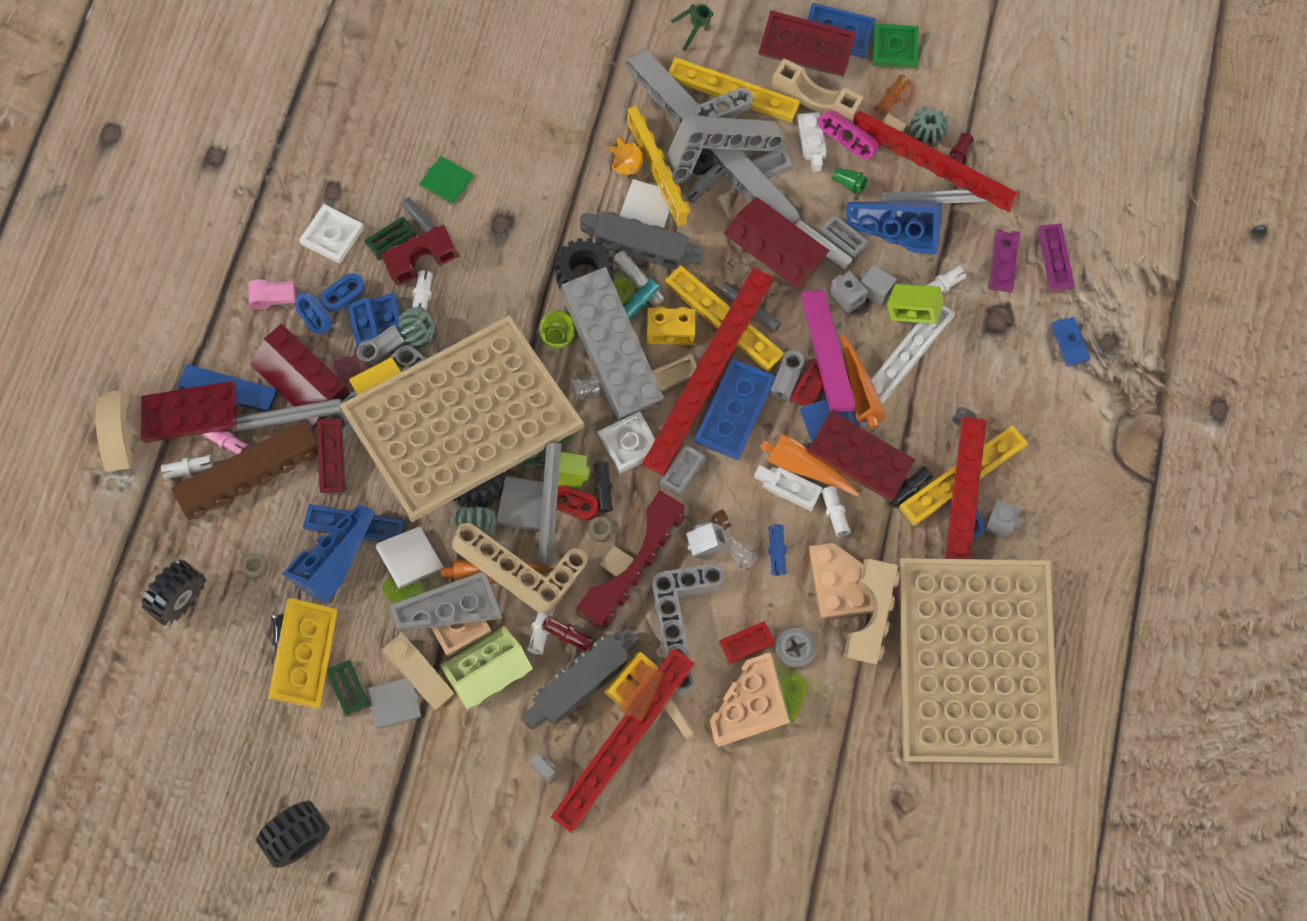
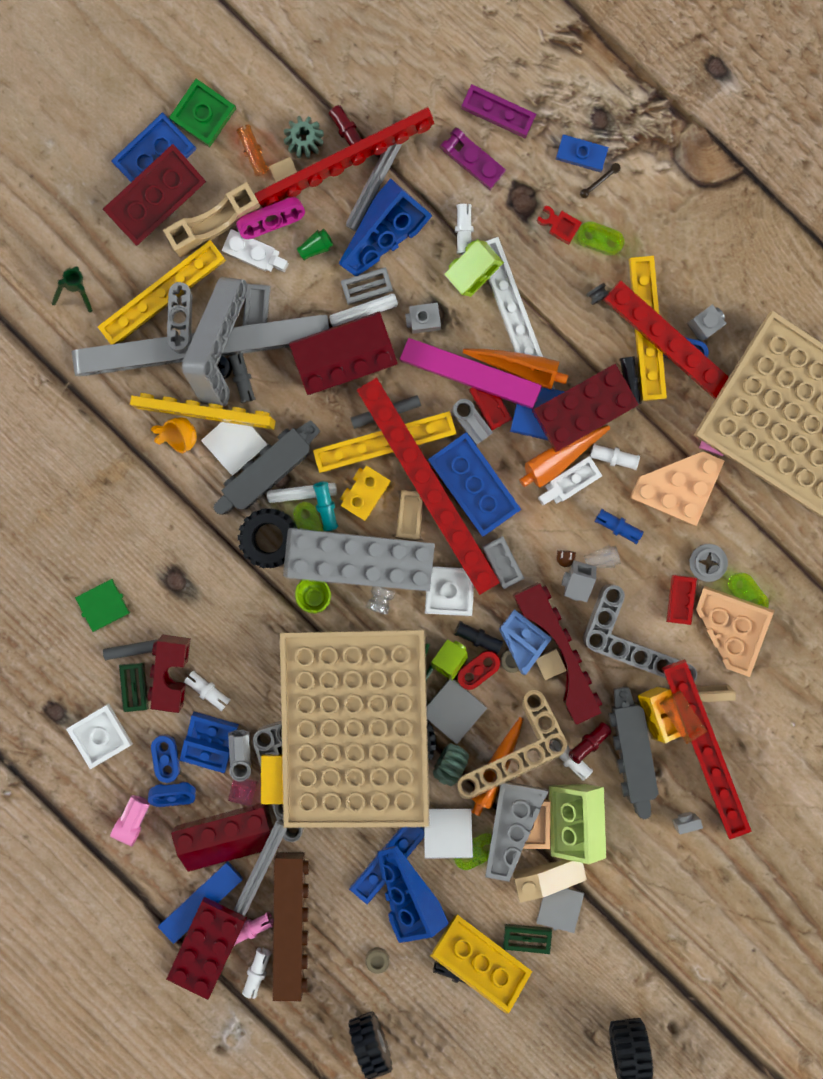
camera: 55 degrees left, 20 degrees up
tan arch [95,391,133,472] -> none
dark red tile [316,419,346,493] -> none
sand green gear [398,306,437,348] -> none
light grey axle [538,442,561,565] -> none
tan arch [843,558,900,665] -> none
light grey brick [858,264,897,306] -> none
none -> medium blue wing [499,609,552,675]
none -> red plate [537,206,582,245]
none -> clear neon green plate [577,222,625,256]
none -> dark brown hinge [580,163,621,198]

